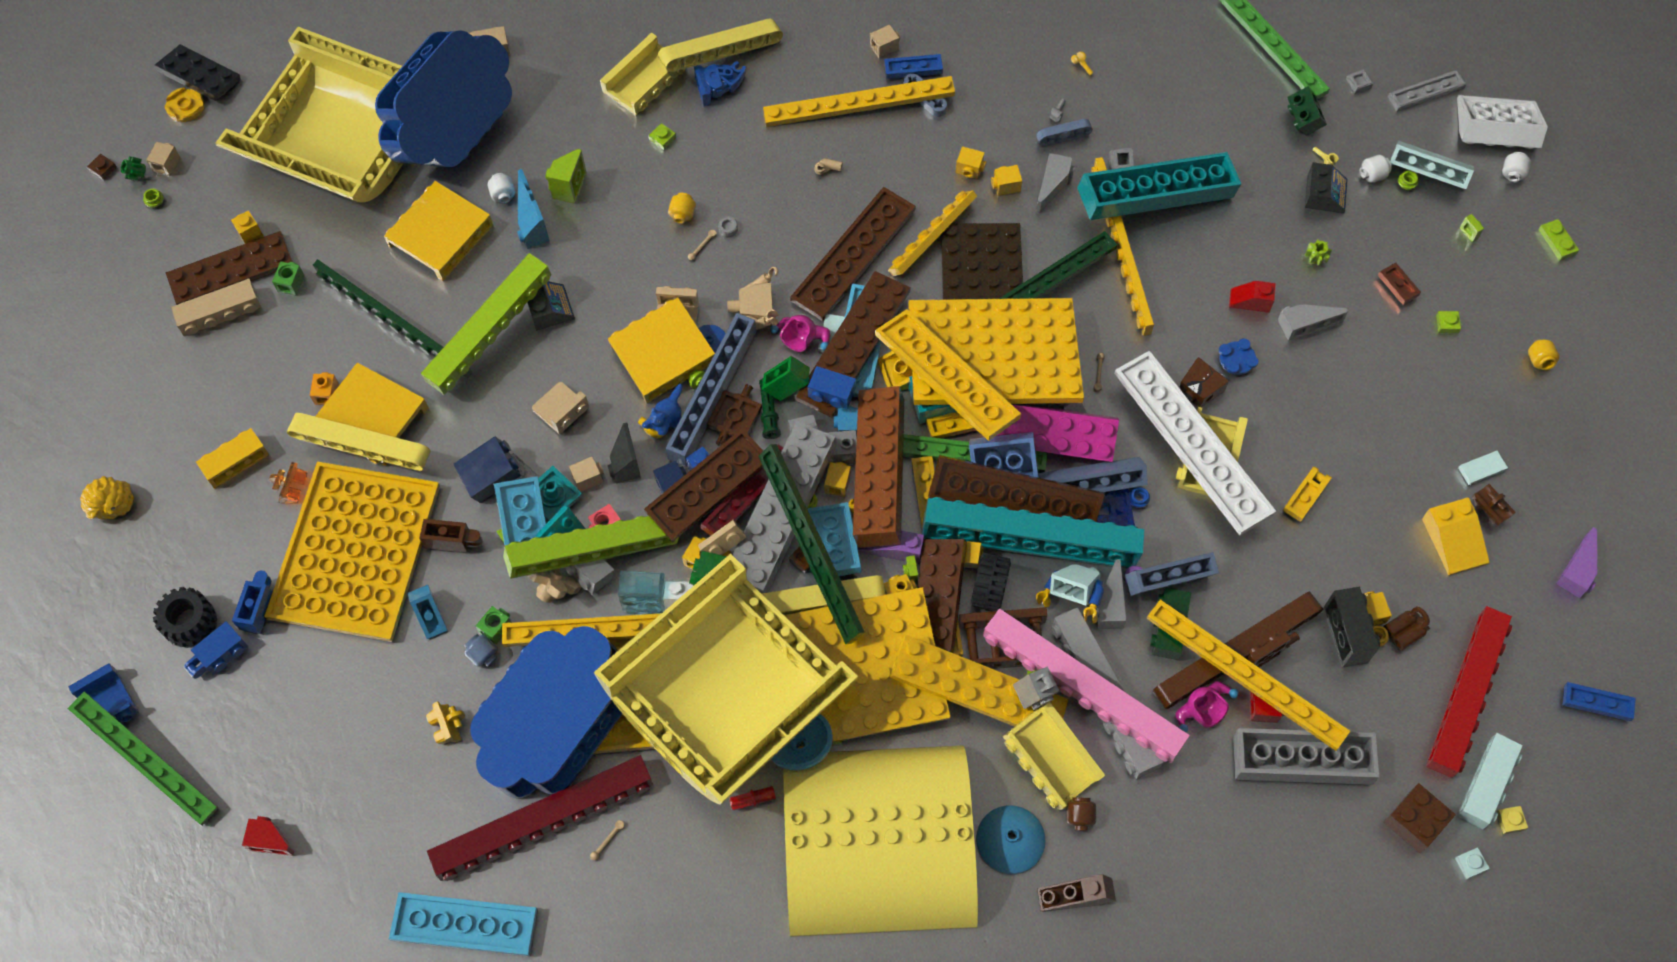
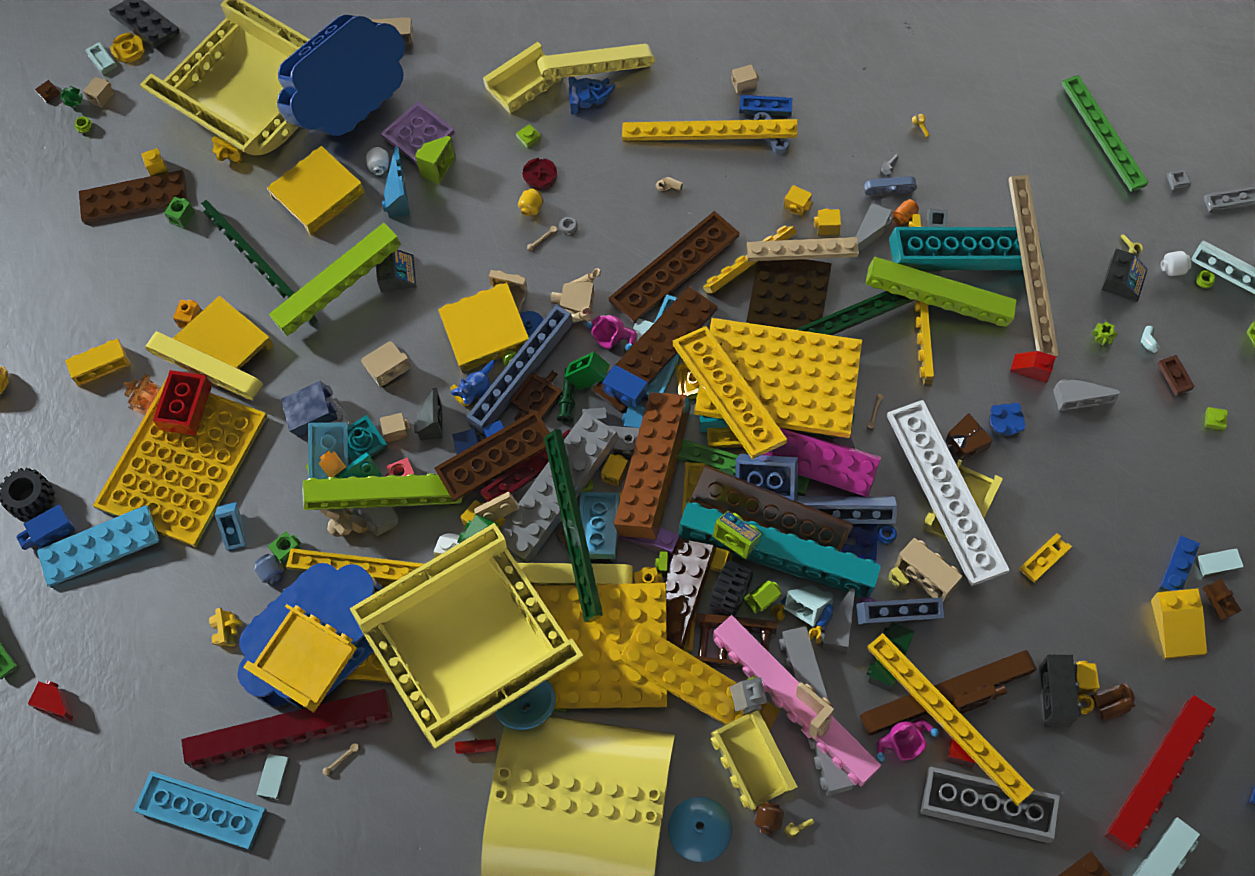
camera: 15 degrees right, 0 degrees up
tan brick [171,279,262,336] -> none
blue brick [232,570,272,634] -> none
reddish brown brick [419,519,483,552] -> none
clear light blue brick [618,571,666,614] -> none
dark green brick [1287,86,1327,136] -> none
none -> medium azure plate [37,505,160,587]
none -> light aqua tile [85,42,117,75]
none -> red brick [153,370,212,436]
none -> yellow hips [211,136,243,163]
none -> yellow panel [243,604,357,712]
none -> light aqua tile [256,754,289,800]
none -> light orange brick [318,451,346,478]
none -> lavender plate [381,101,455,166]
none -> dark red tile [522,158,557,190]
none -> lime slope [713,511,762,559]
none -> lime brick [744,581,781,613]
none -> tan plate [747,237,859,262]
none -> light yellow hand [784,818,814,838]
none -> tan bracket [796,682,834,740]
none -> lime brick [865,257,1017,327]
none -> light yellow plate [889,566,909,593]
none -> orange brick [892,199,919,226]
none -> tan brick [894,538,962,604]
none -> tan plate [1008,175,1059,357]
none -> light aqua arm [1141,326,1160,353]
none -> blue plate [1159,535,1200,592]

